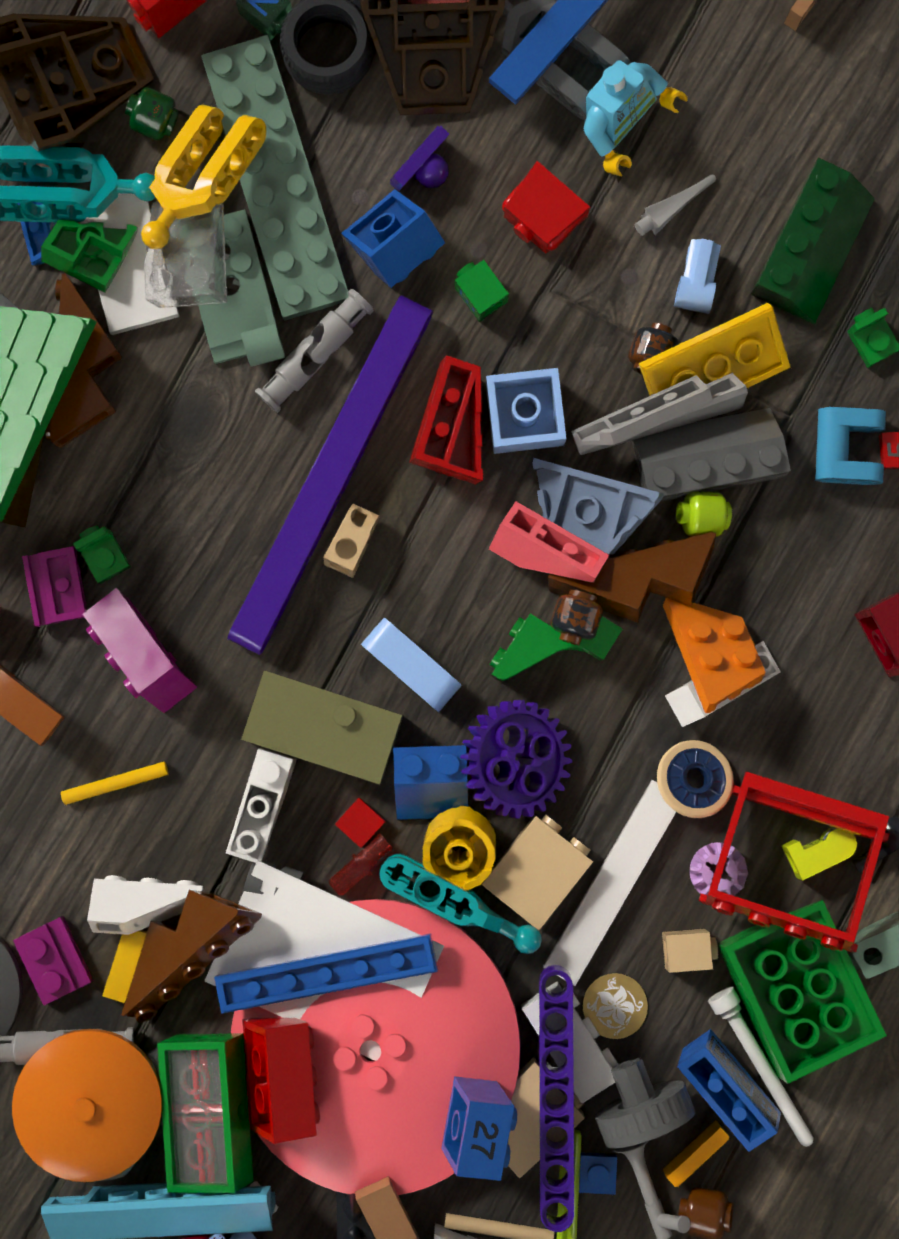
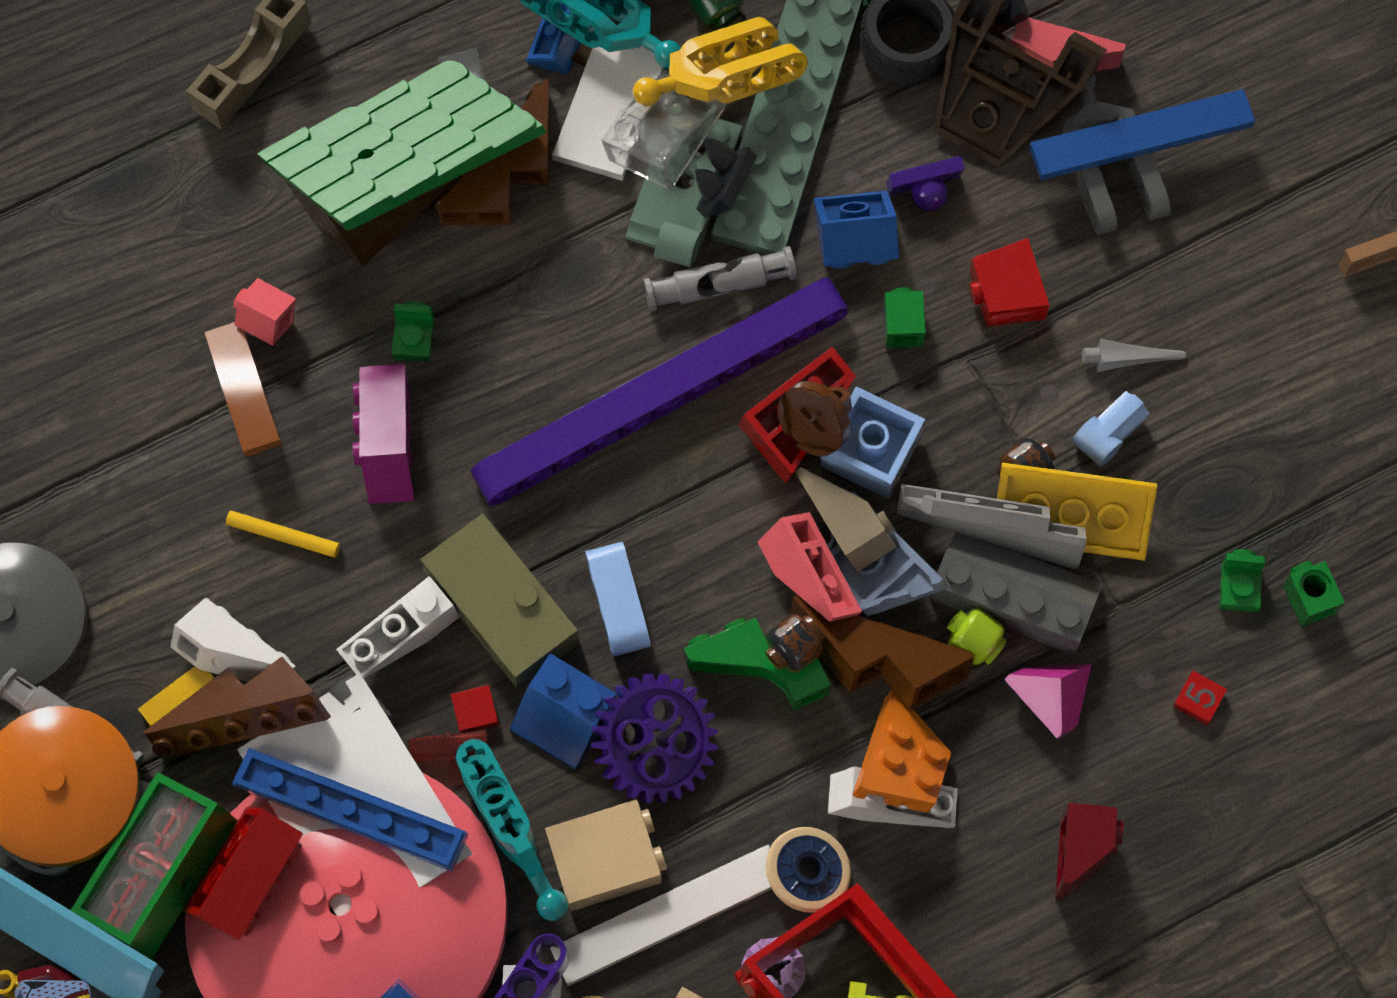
camera: 30 degrees right, 15 degrees down
magenta plate [13,916,94,1006] -> none
magenta plate [22,546,87,627] -> none
green slope [41,220,138,293] -> none
tan leg [323,504,379,578] -> none
yellow brick [423,806,496,890] -> none
medium azure torso [584,60,688,176] -> none
dark green slope [751,157,875,324] -> none
dark azure connector [815,407,886,485] -> none
none -> black tile [695,138,757,219]
none -> reddish brown tile [778,381,852,456]
none -> dark tan slope [795,467,897,572]
none -> dark pink slope [1004,664,1092,738]

